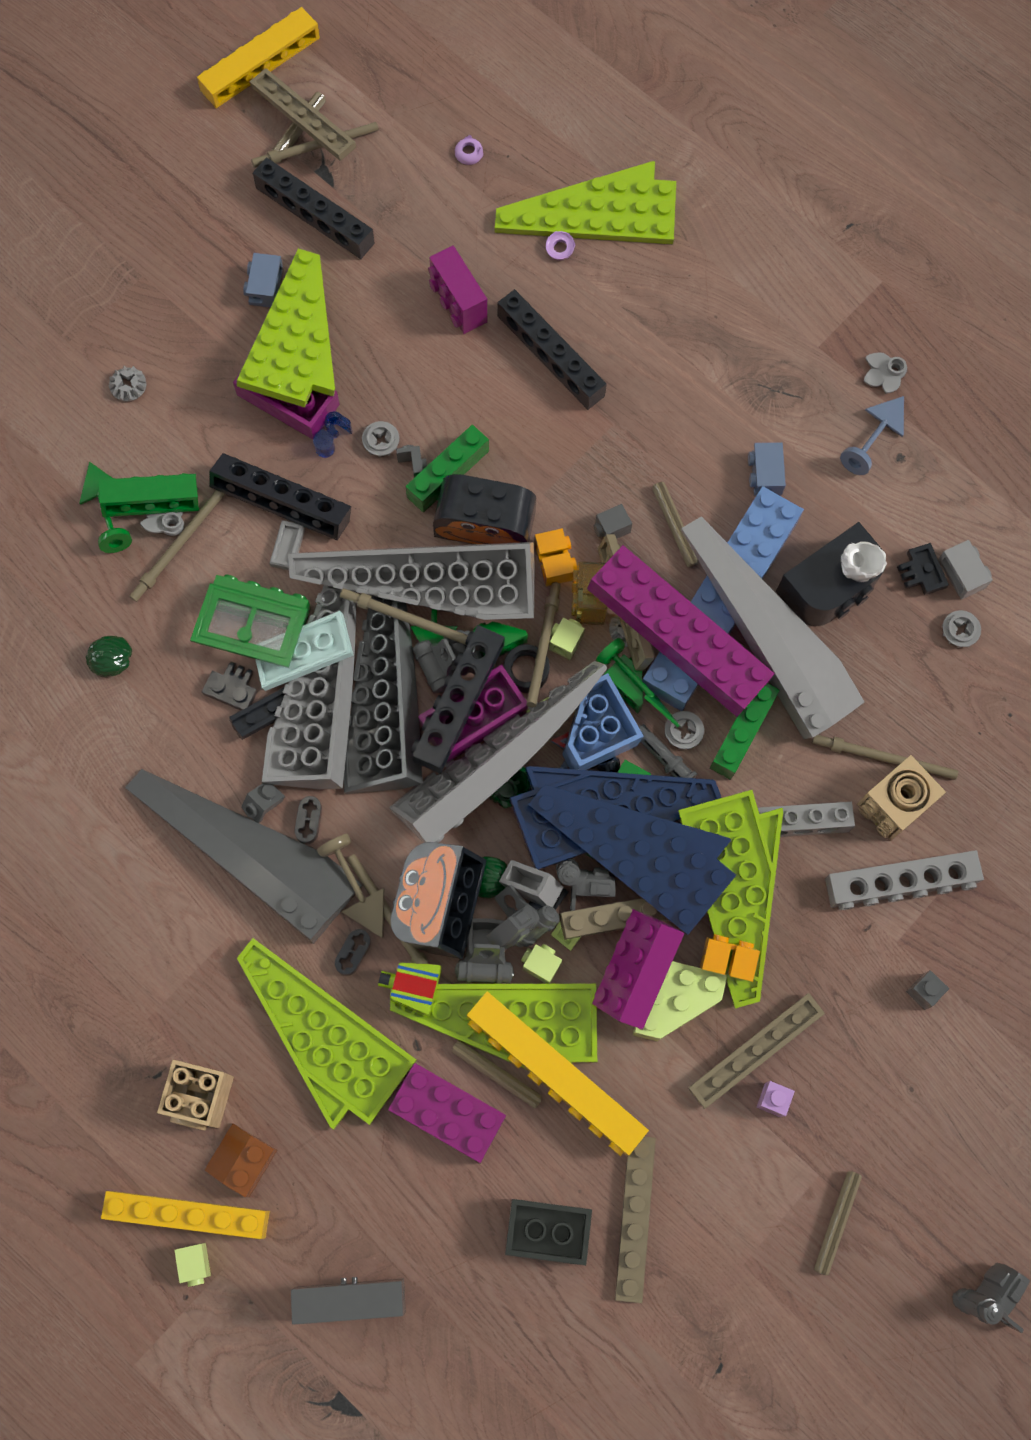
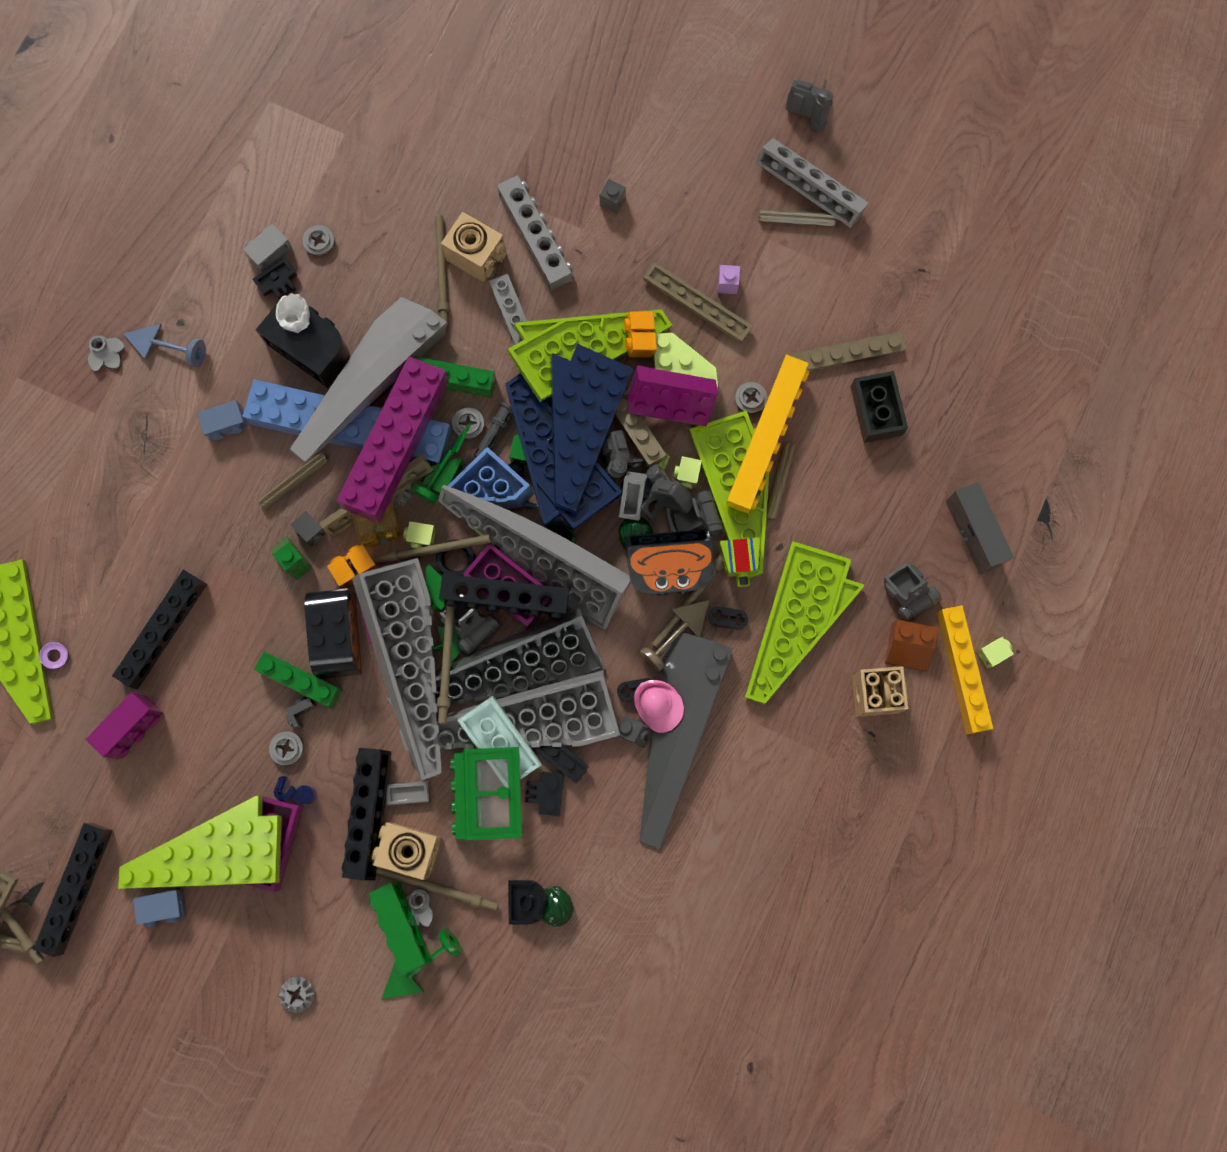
camera: 105 degrees left, 5 degrees up
magenta brick [388,1063,506,1164] -> none
none -> green slope [271,536,313,580]
none -> tan brick [372,822,442,880]
none -> black tile [508,880,547,925]
none -> bright pink hat [634,680,684,733]
none -> light grey gear [735,382,767,414]
none -> light grey brick [755,138,869,228]
none -> dark grey piece [884,562,942,622]

